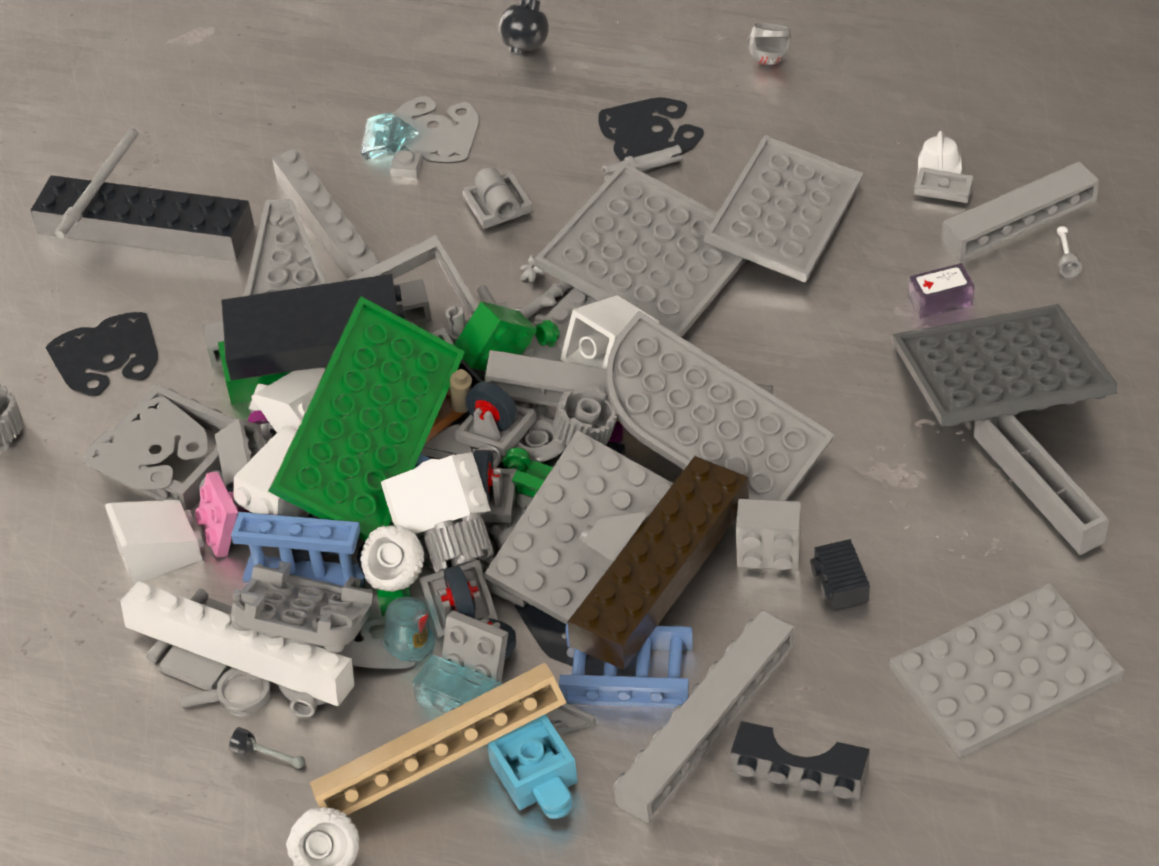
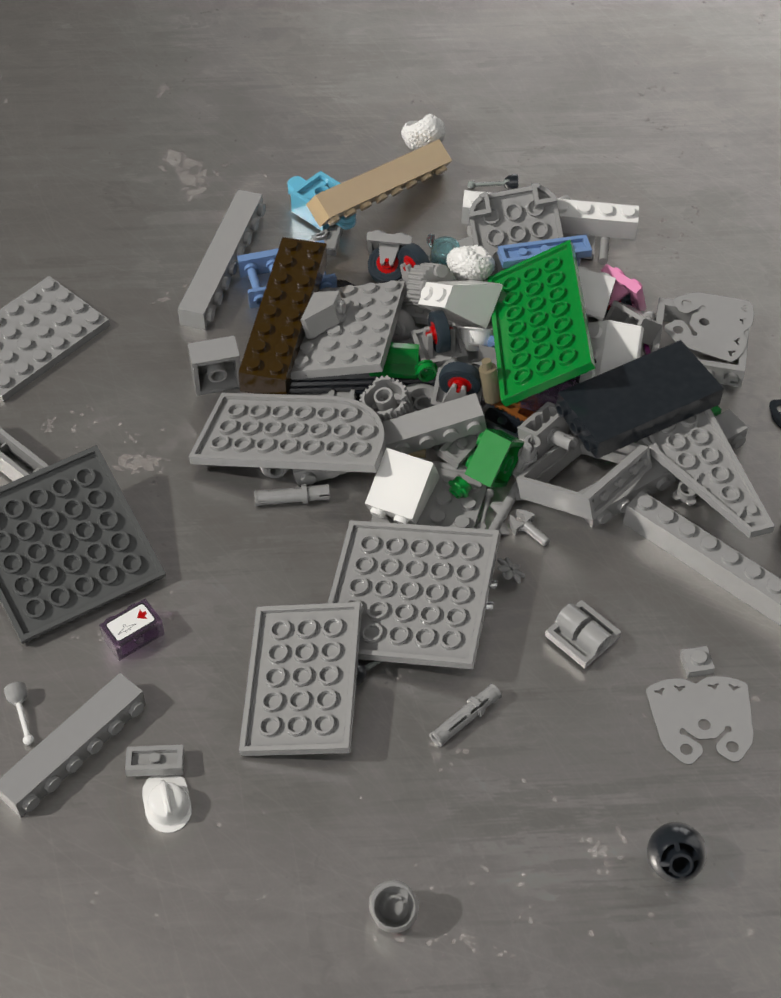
camera: 155 degrees right, 5 degrees up
white slope [104,500,204,585] -> none
clear light blue slope [361,113,418,160] -> none
clear light blue brick [412,654,503,713] -> none
black piece [598,97,704,161] -> none
black arch [730,721,870,800] -> none
black brick [810,539,870,610] -> none

